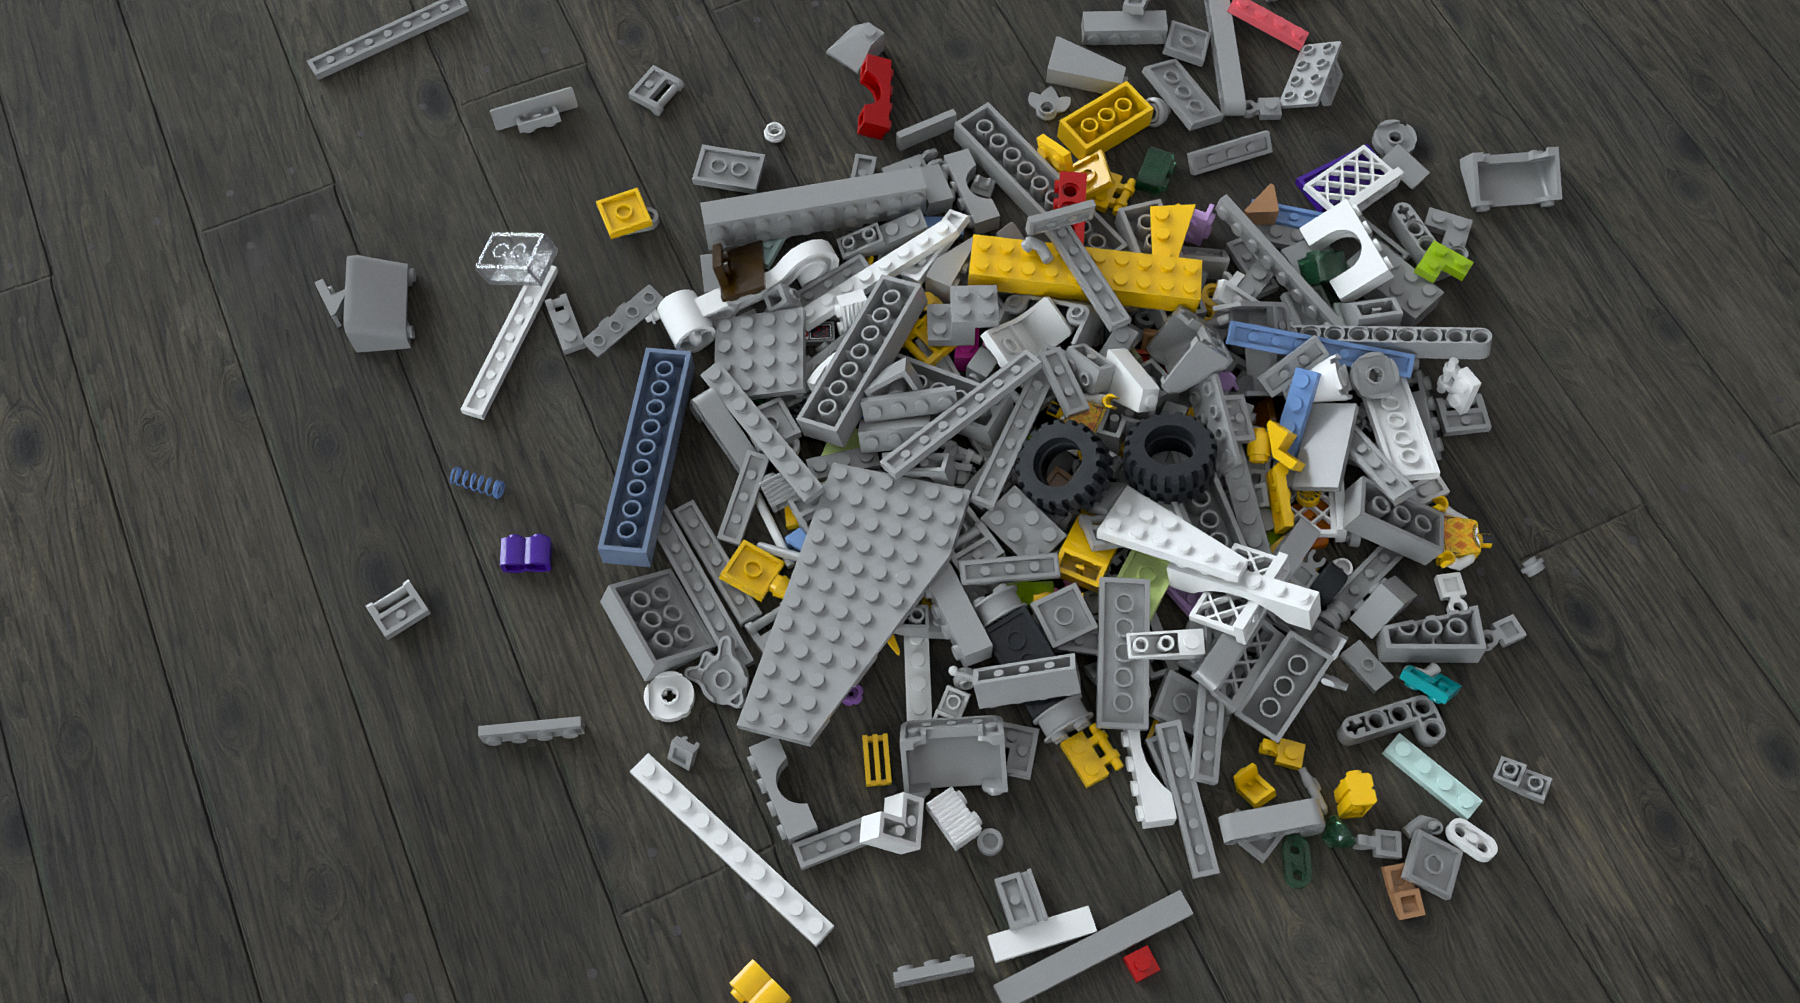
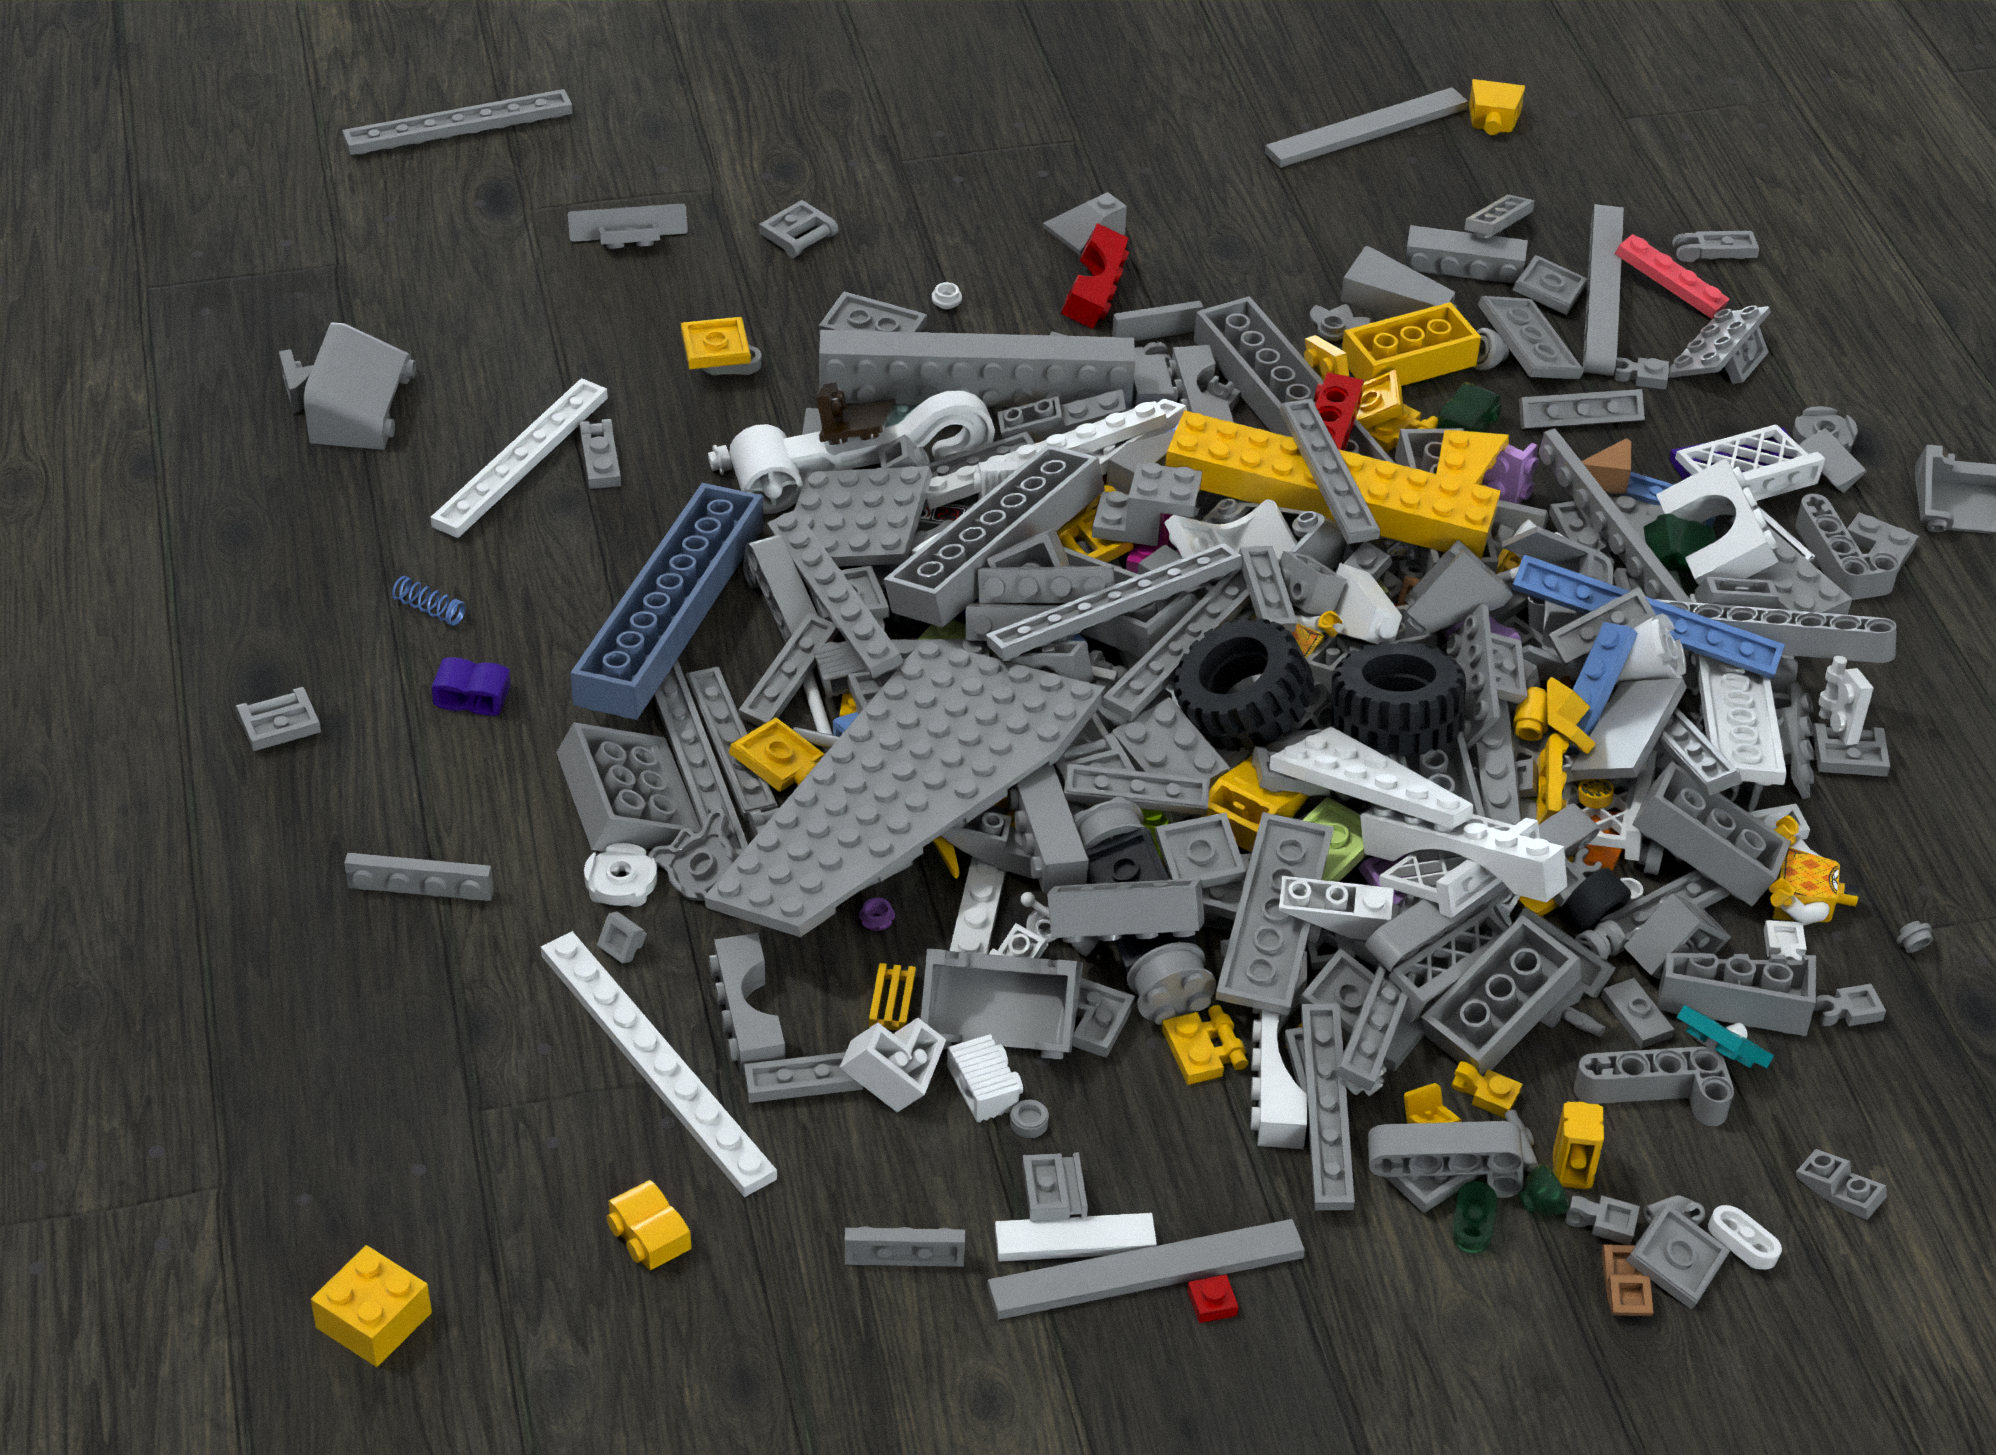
camera: 10 degrees right, 20 degrees down
clear brick [474,232,559,286] -> none
light grey bracket [583,285,664,357] -> none
light grey arm [1021,236,1054,264] -> none
light grey tile [1025,199,1096,236] -> none
light grey plate [1350,352,1399,400] -> none
light aqua plate [1382,733,1483,820] -> none
lime plate [1413,240,1474,283] -> none

